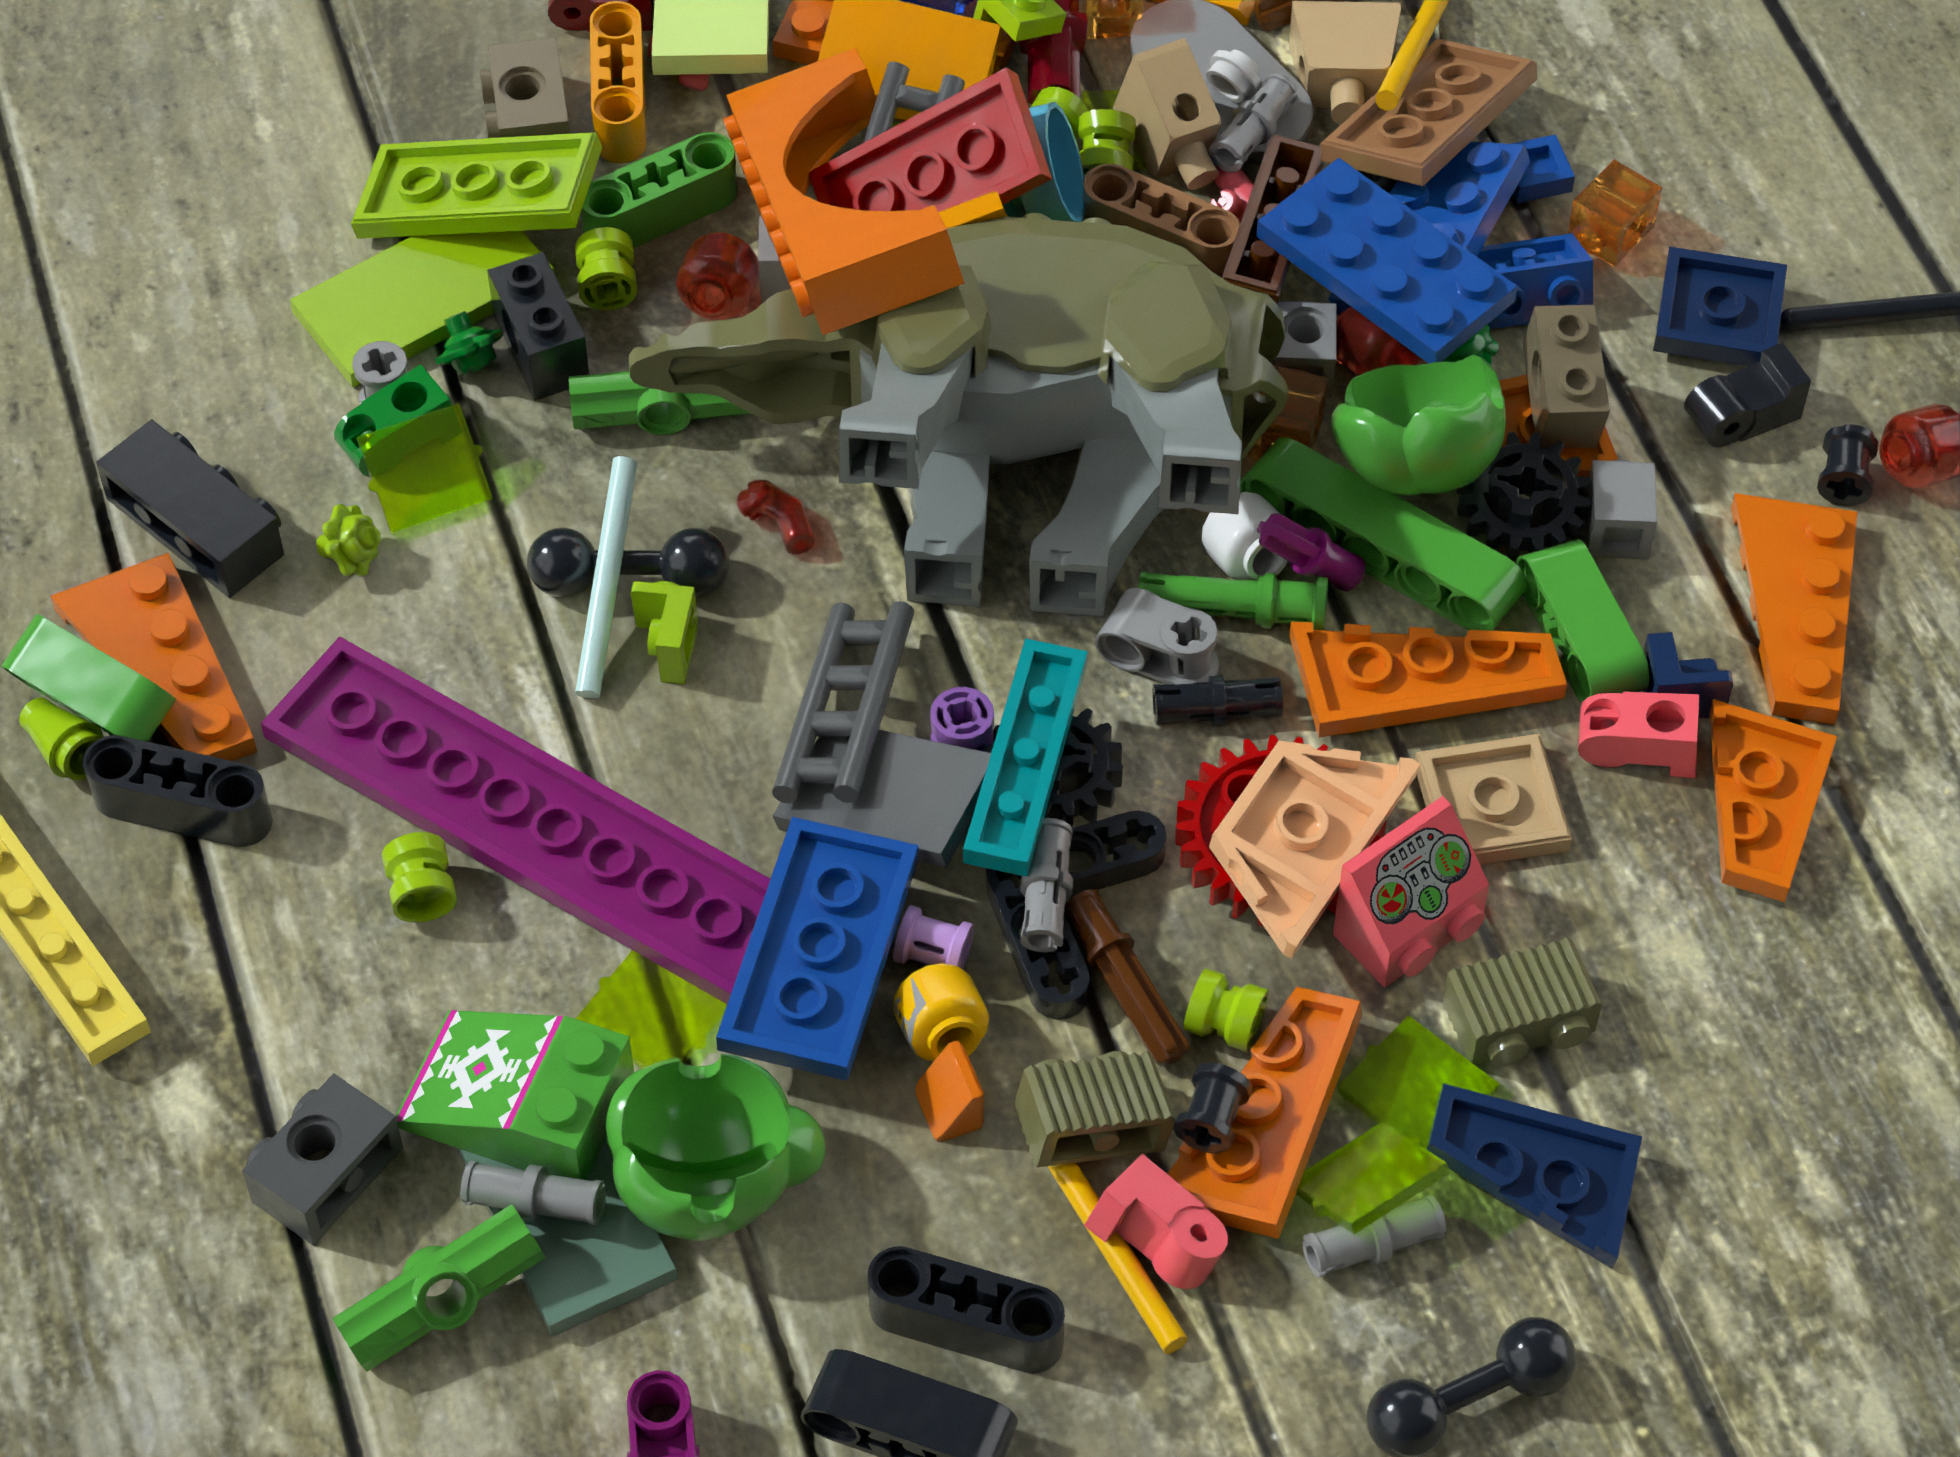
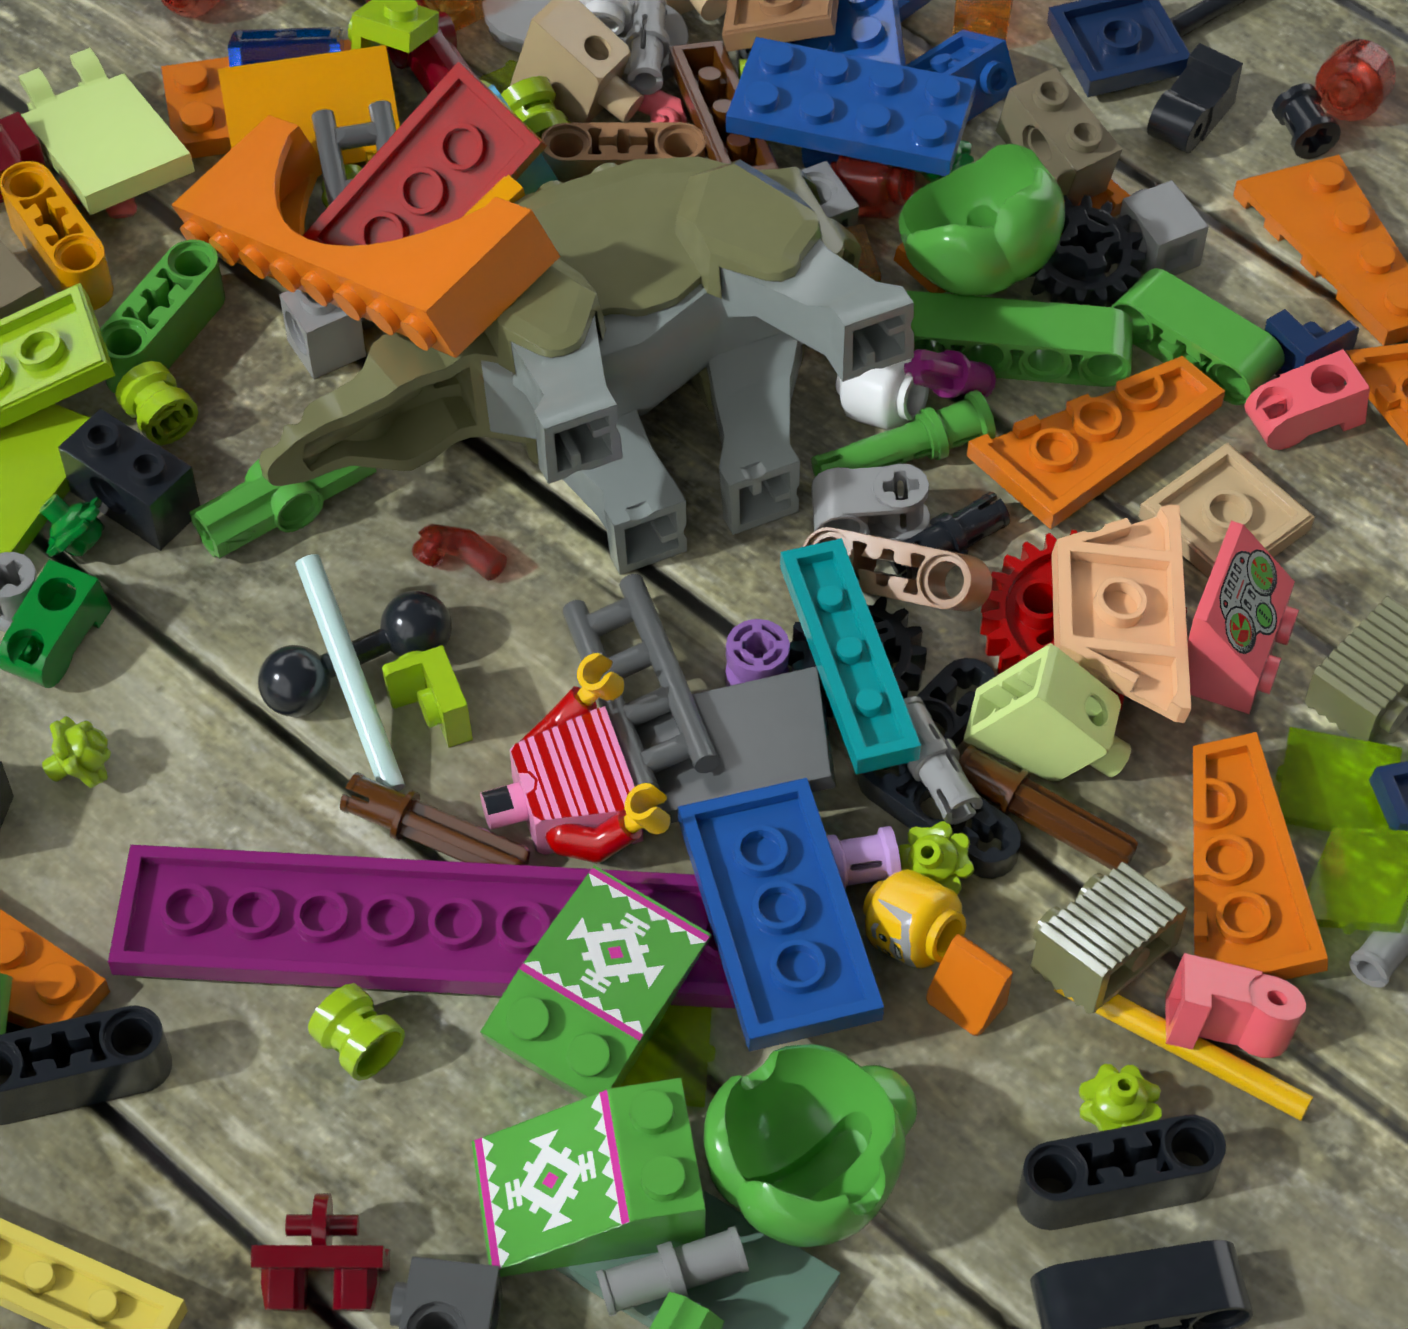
camera: 30 degrees left, 0 degrees up
clear neon green piece [356,403,493,534] -> none
clear red head [676,232,759,320] -> none
black bush [1173,1062,1253,1154] -> none
lime wheel [1183,968,1269,1053] -> none
none -> dark red hips [251,1193,390,1311]
none -> reddish brown axle [340,772,530,865]
none -> torso [480,653,670,863]
none -> bright green slope [480,865,712,1099]
none -> medium nougat beam [803,527,992,612]
none -> lime plant [898,821,974,894]
none -> yellowish green torso [963,643,1131,781]
none -> lime plant [1078,1064,1162,1132]

